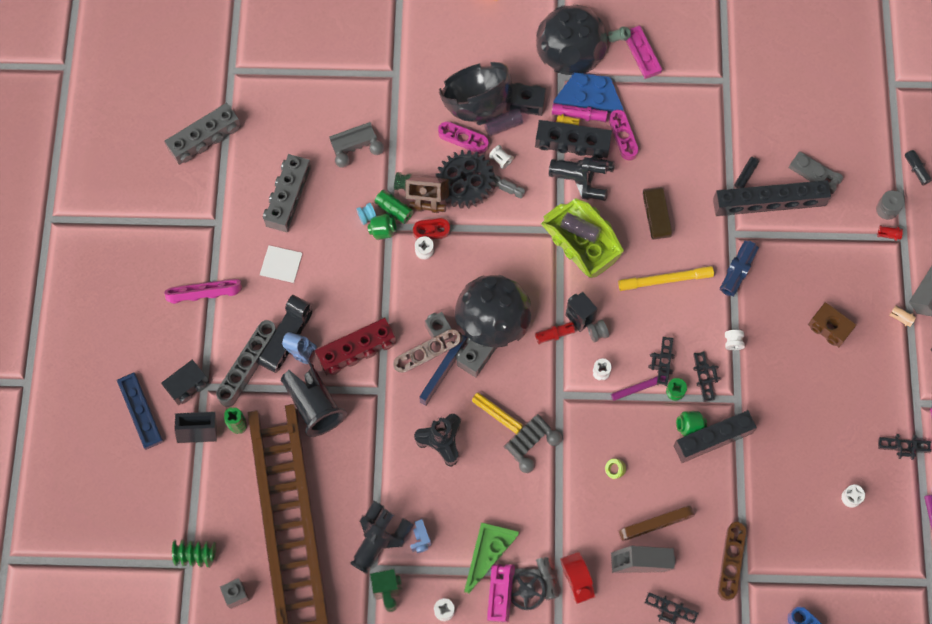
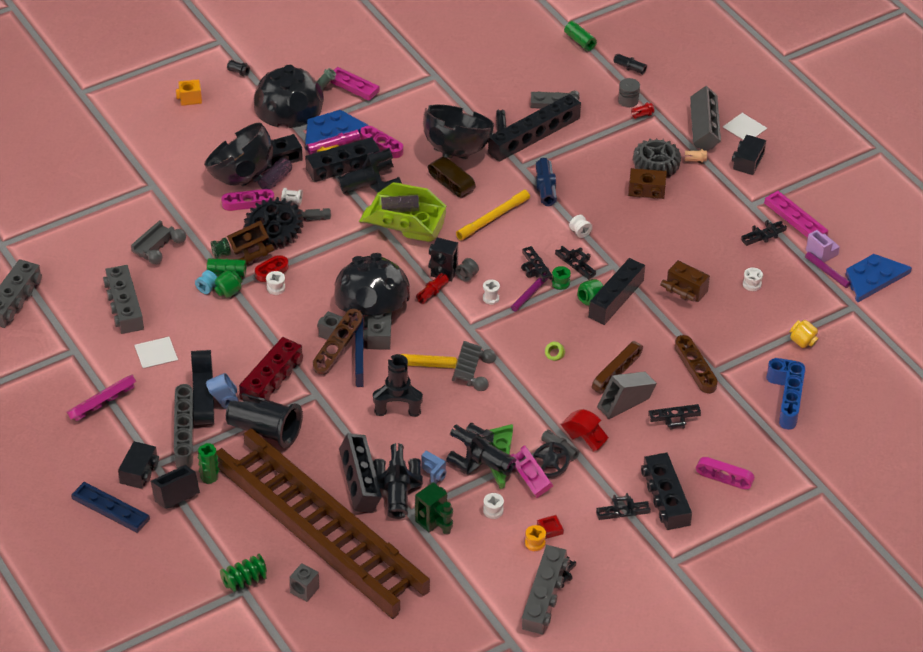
camera: 35 degrees left, 25 degrees down
none -> black brick [339,433,382,513]
none -> black rock [423,104,494,159]
none -> black wheel [446,423,517,476]
none -> green axle [564,21,597,51]
none -> dark grey gear [633,138,681,177]
none -> reddish brown brick [660,260,710,302]
none -> yellow head [789,320,819,348]

